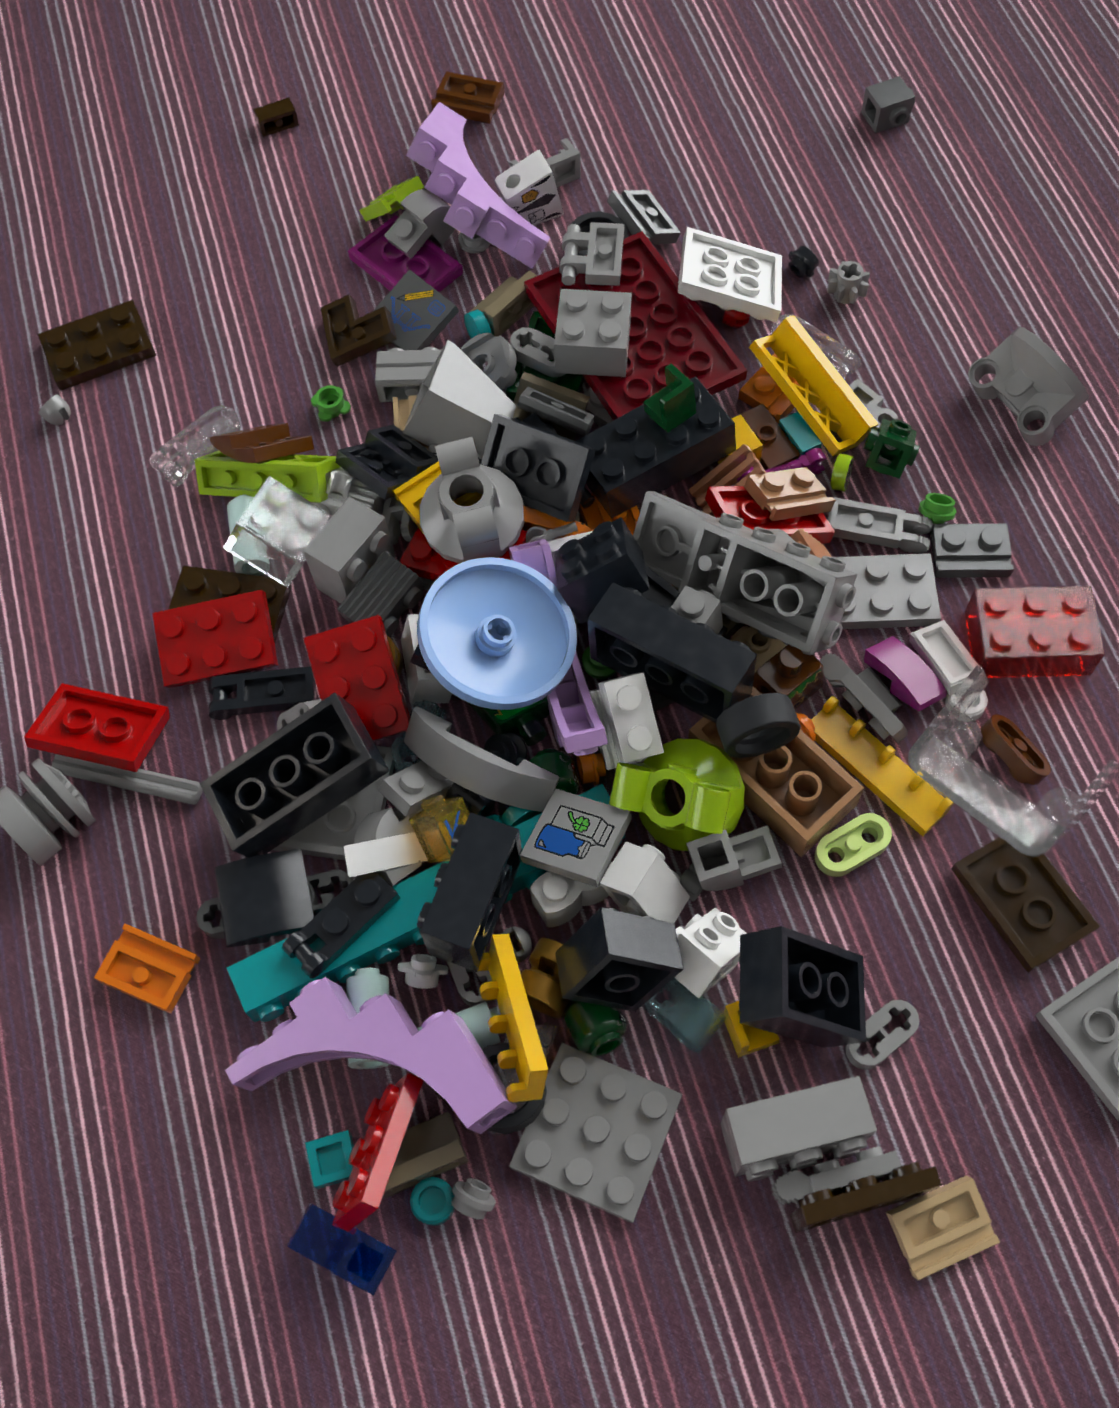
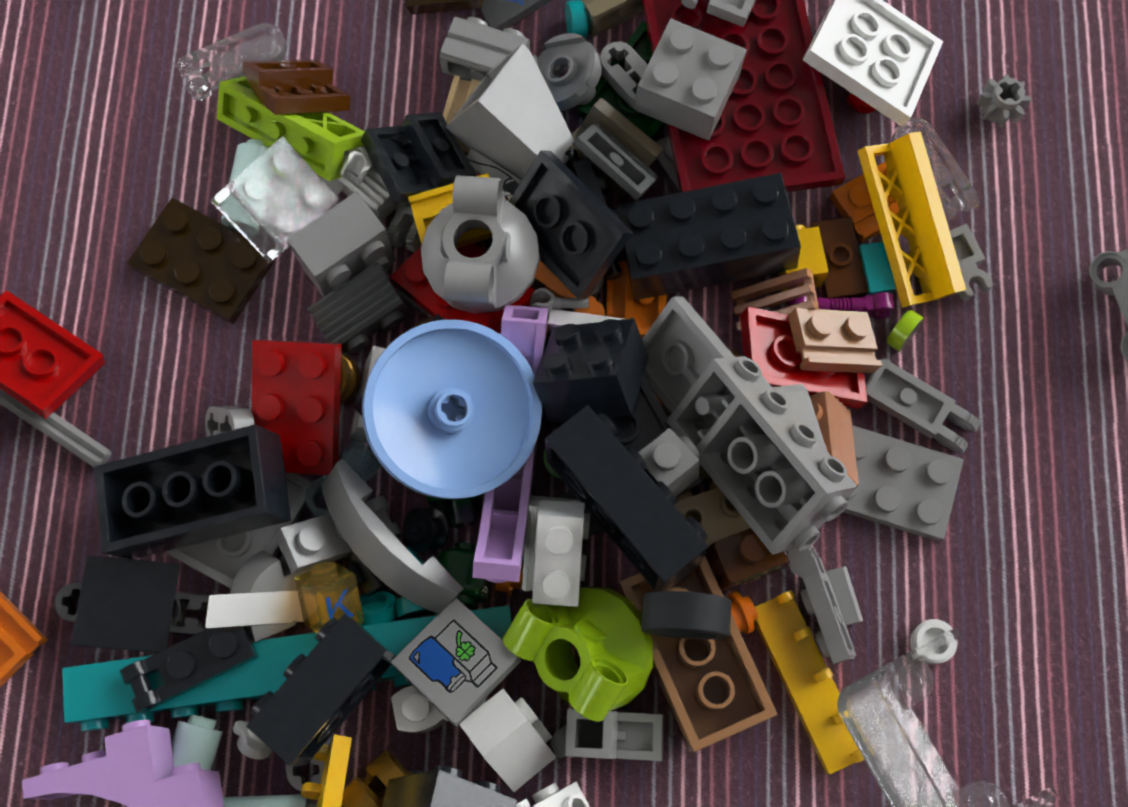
camera: 15 degrees right, 10 degrees up
red plate [152,590,278,688] -> none
black plate [209,666,316,720] -> none
bright green plate [311,385,351,422] -> none
light grey hinge [502,927,532,962] -> none
dark green panel [643,363,696,433] -> none
black plate [788,246,819,278] -> none
yellowish green plate [815,813,892,877] -> none
dark green brick [863,419,920,479] -> none
slope [864,636,947,712] -> none
white tile [909,620,985,695] -> none
bright green plate [919,493,956,524] -> none
plate [930,523,1014,578] -> none
clear red brick [965,586,1105,678] -> none
reddish brown plate [981,714,1051,785] -> none

